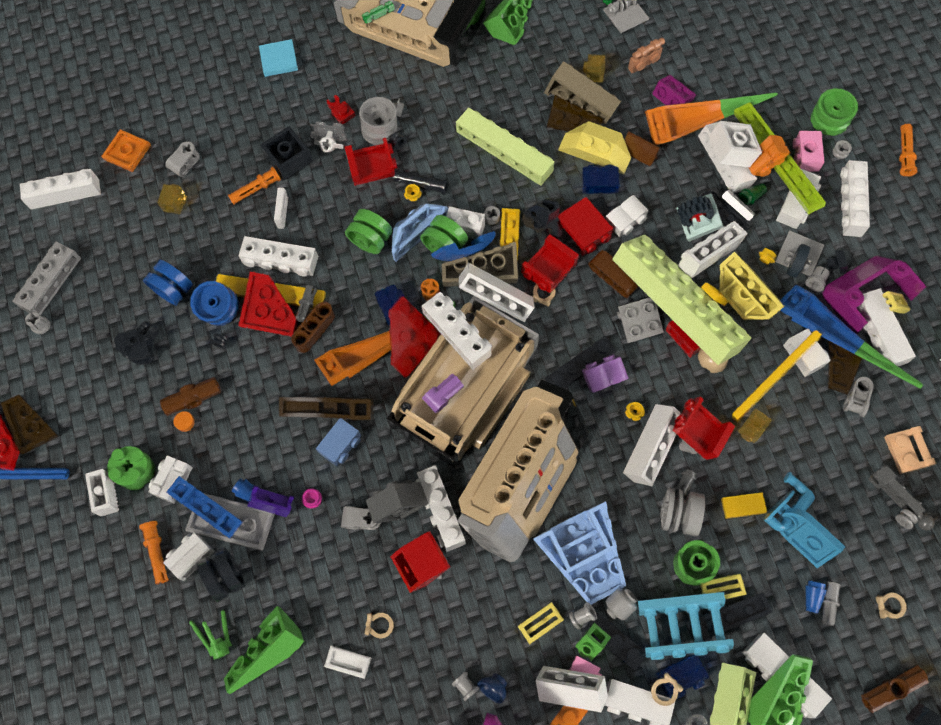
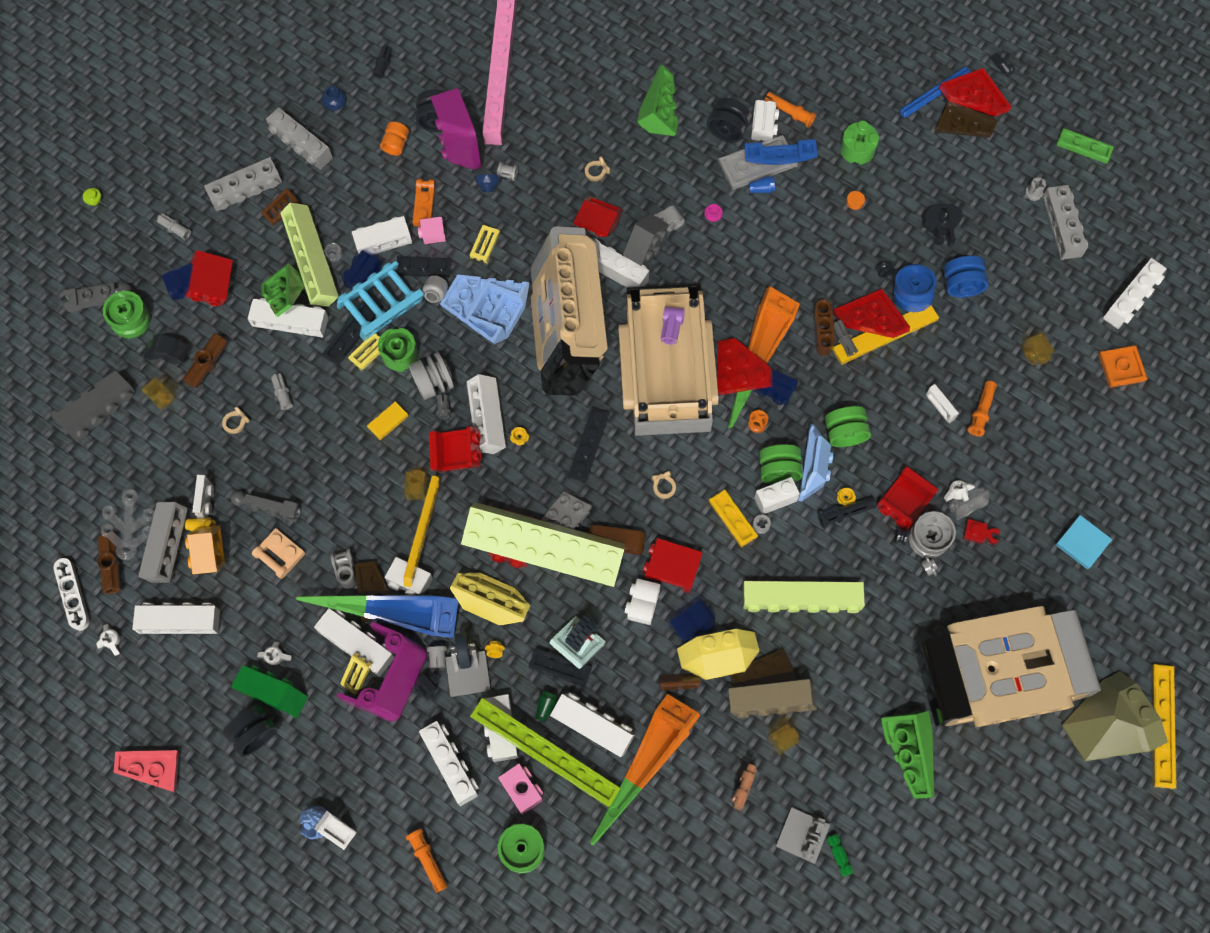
camera: 140 degrees right, 0 degrees up
white brick [85,469,119,516] -> none
white brick [148,456,192,504] -> none
reddish brown piece [160,377,221,416] -> none
light grey piece [166,142,200,177] -> none
bright green plant [189,610,232,660] -> none
white brick [238,236,318,276] -> none
dark purple hinge [247,485,294,517] -> none
black brick [260,126,313,180] -> none
dark brown arch [279,397,374,420] -> none
medium blue brick [316,418,361,467] -> none
white tile [324,646,371,679] -> none
green axle [362,0,395,24] -> none
white brick [422,292,492,370] -> none
blue slope [431,231,496,261] -> none
dark tan wedge [442,242,518,287] -> none
white brick [459,262,534,322] -> none
red panel [521,234,579,293] -> none
black hinge [522,198,562,239] -> none
white brick [536,666,608,712] -> none
light grey bush [569,602,597,629] -> none
bright green brick [575,623,611,661] -> none
medium lavender brick [582,354,628,393] -> none
tan piece [651,672,683,706] -> none
magenta bracket [652,75,696,105] -> none
white brick [678,221,748,279] -> none
yellow tile [701,283,729,306] -> none
white brick [709,121,762,167] -> none
white tile [722,190,755,220] -> none
orange brick [749,135,790,177] -> none
dark azure plate [763,472,845,568] -> none
blue cone [805,581,827,613] -> none
light grey bush [833,140,852,159] -> none
light grey bush [895,509,918,529] -> none

